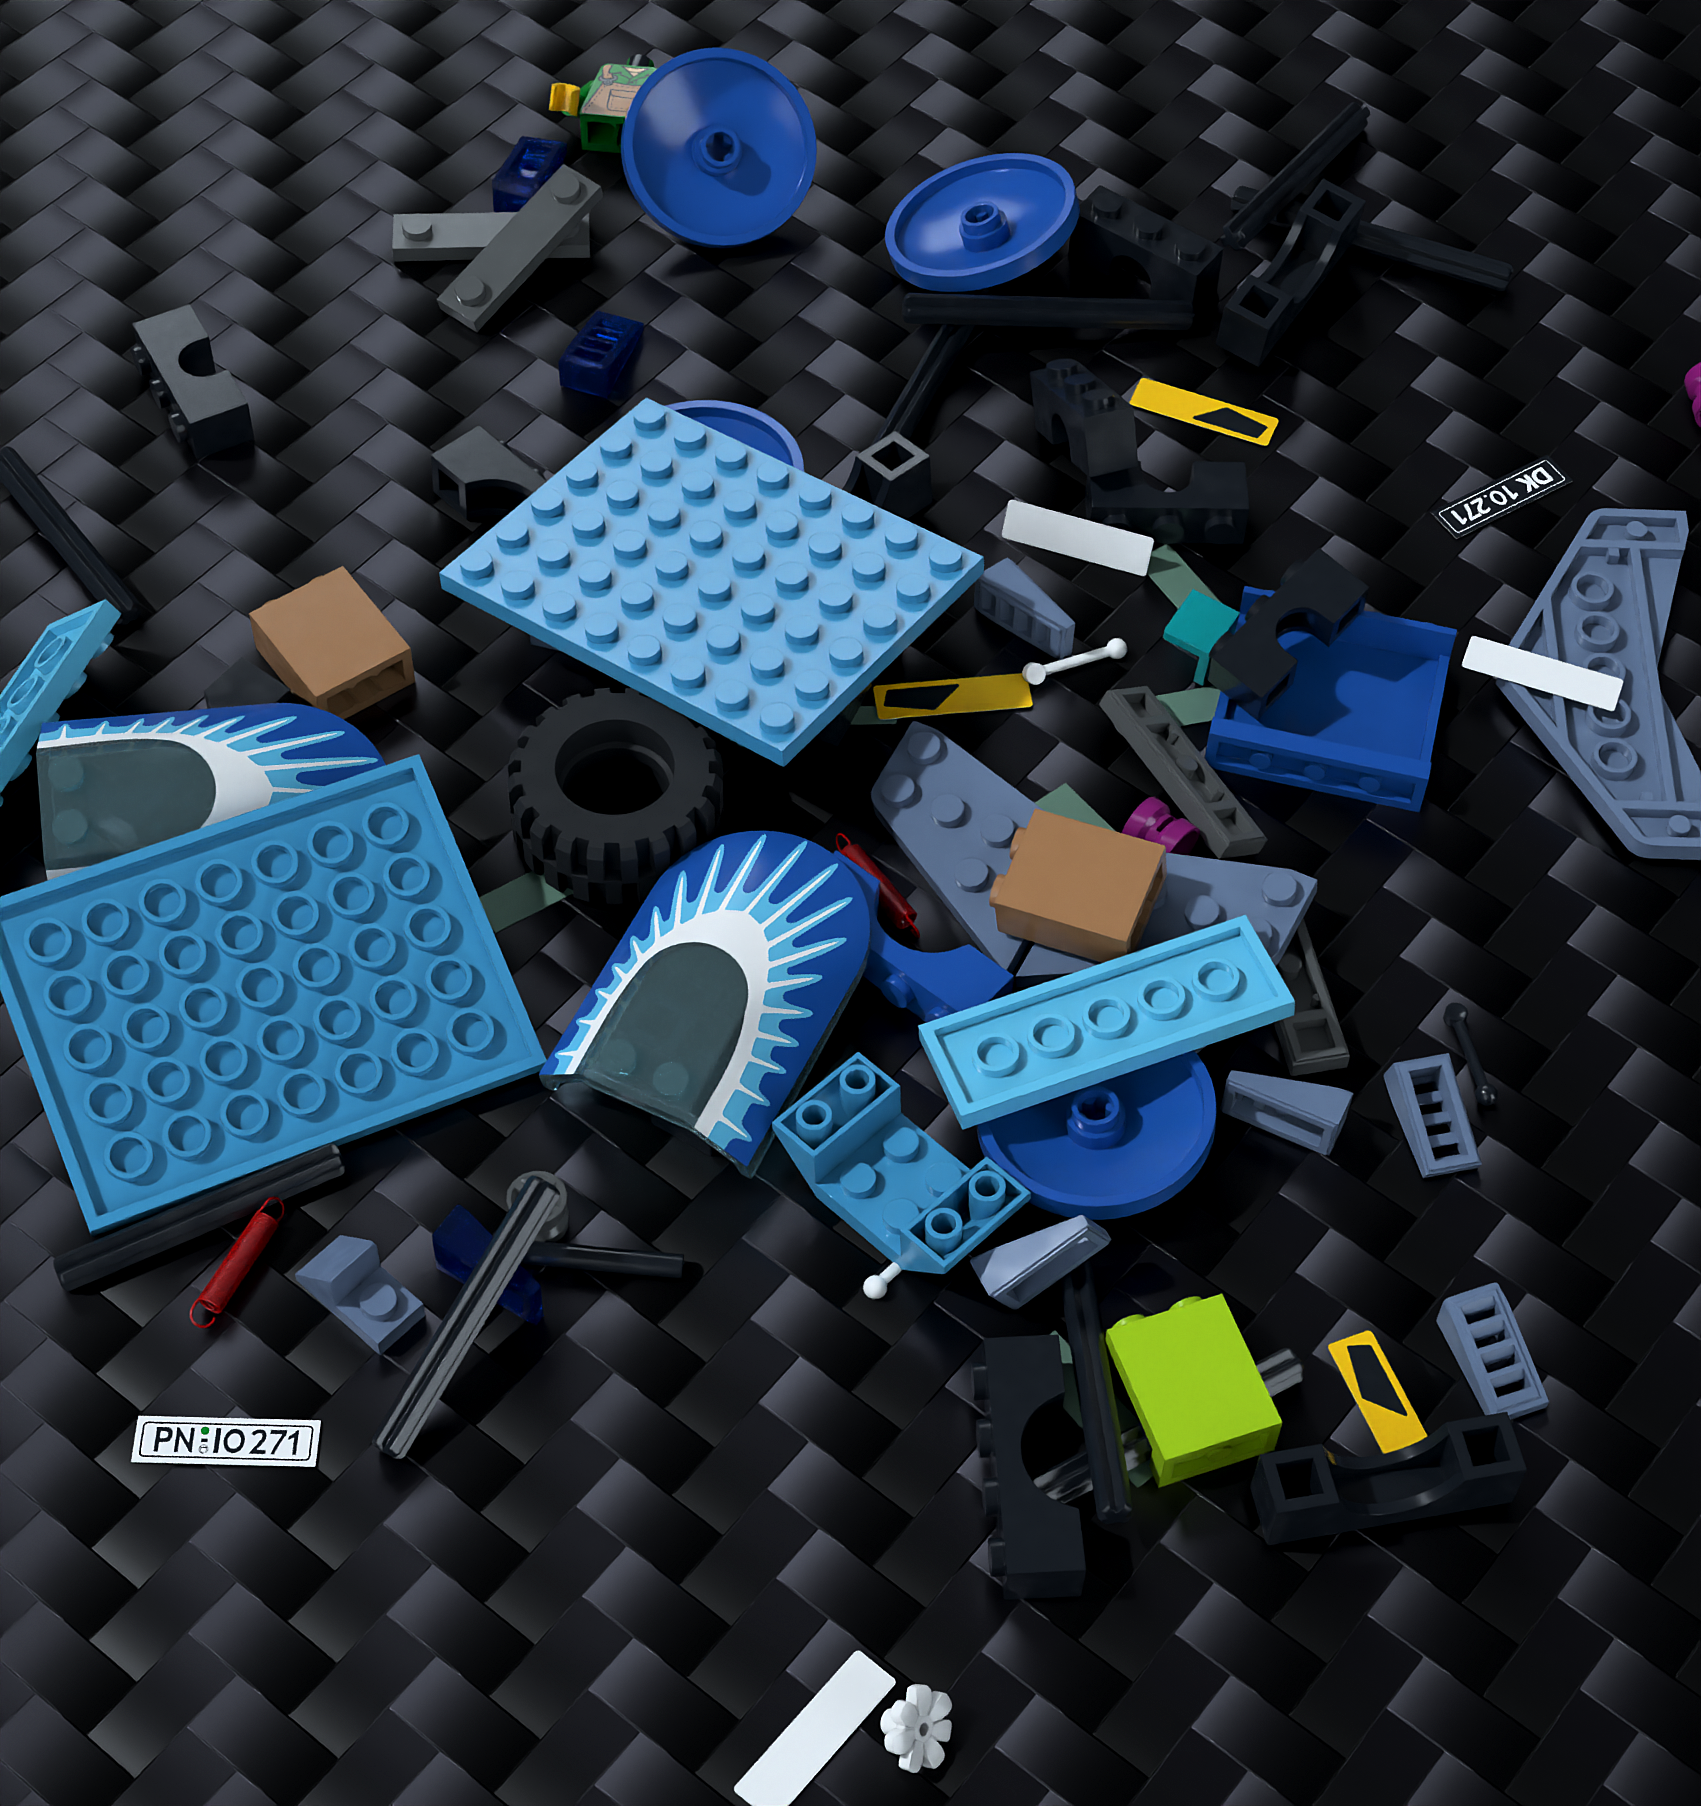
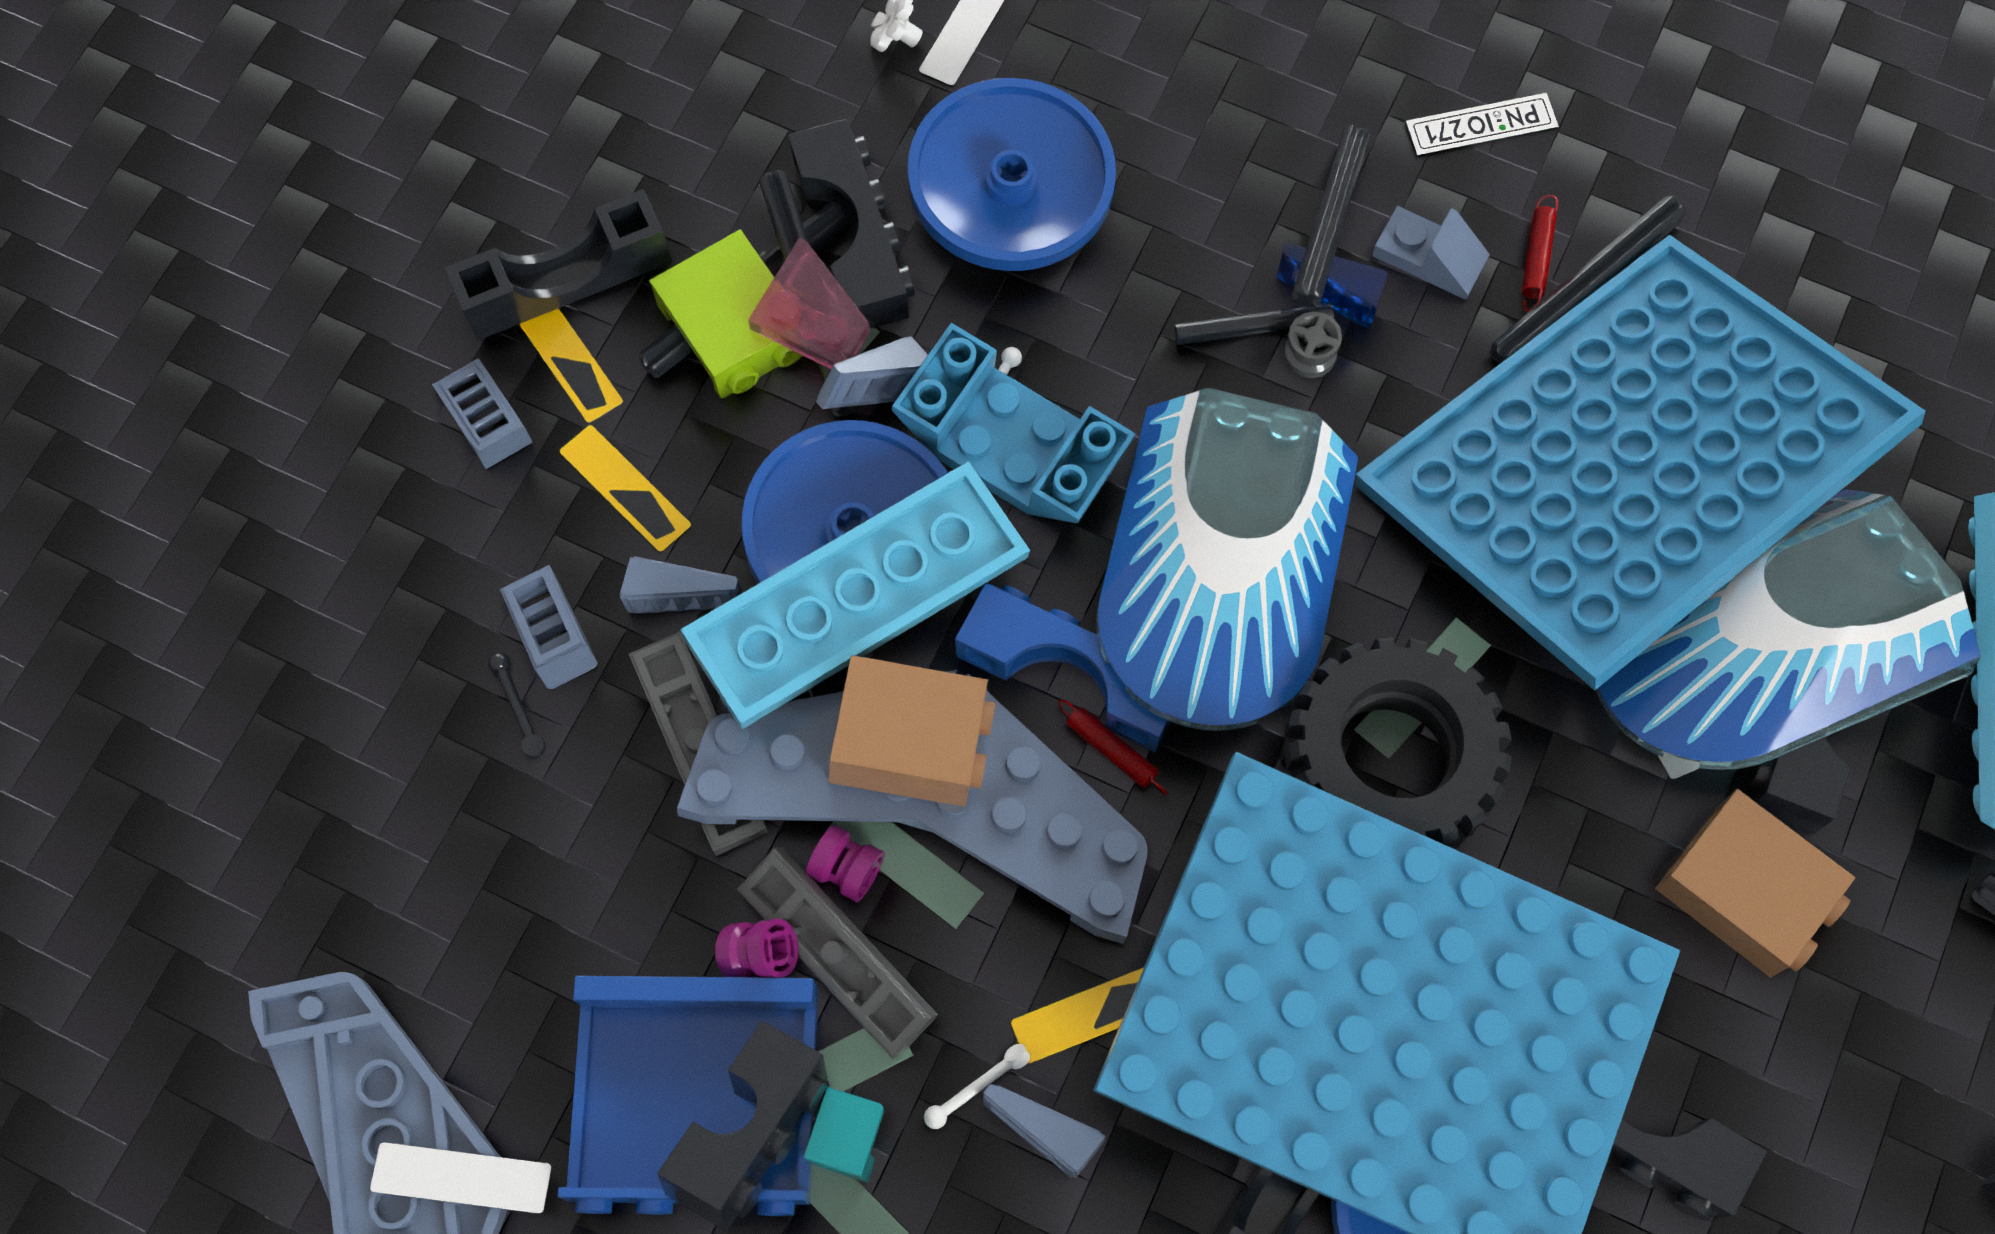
camera: 170 degrees right, 15 degrees up
none -> yellow sticker [560,425,691,552]
none -> magenta wheel [715,919,798,978]
none -> clear pink wing [748,238,870,369]
none -> blue dish [908,78,1116,271]

